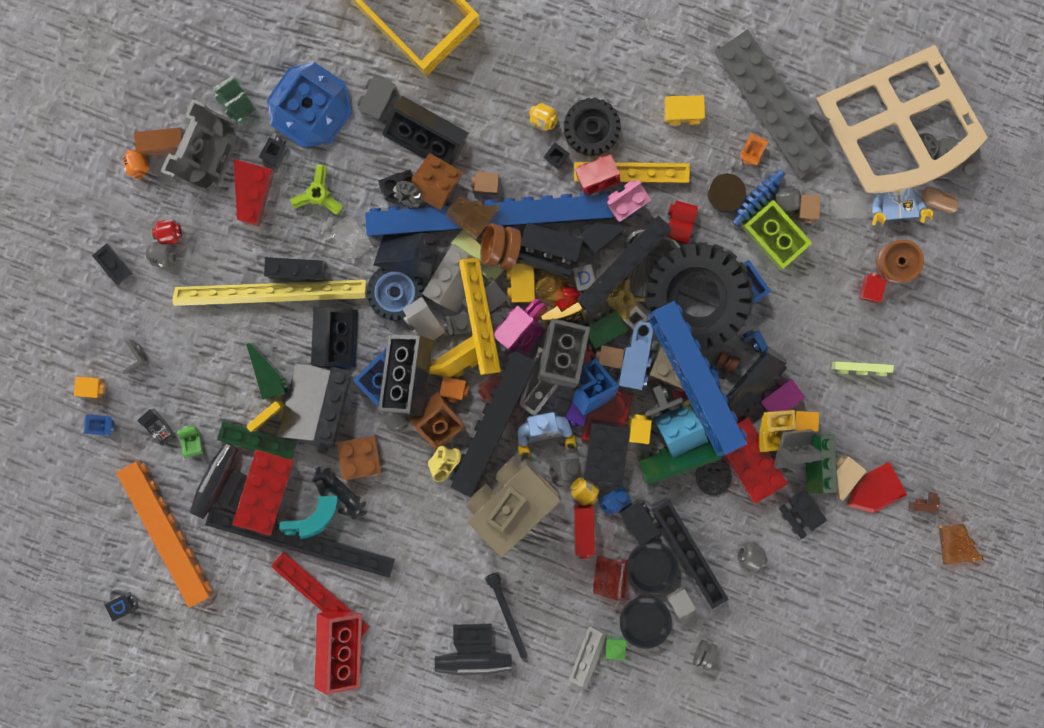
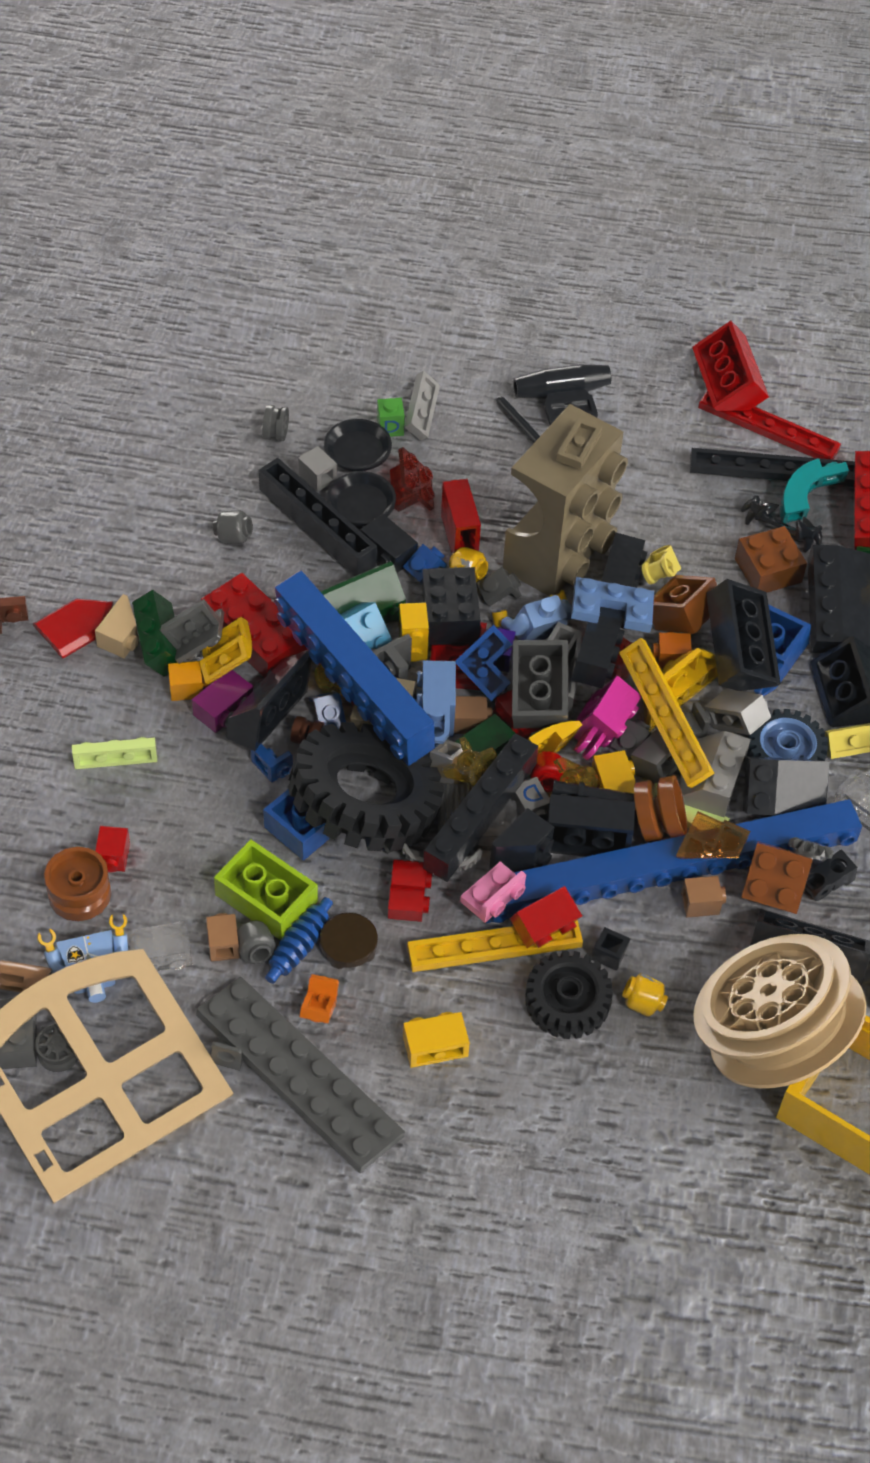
camera: 165 degrees right, 35 degrees down
black plate [778,489,827,539] -> none
none -> medium blue plate [571,577,654,633]
none -> tan wheel [693,934,867,1088]

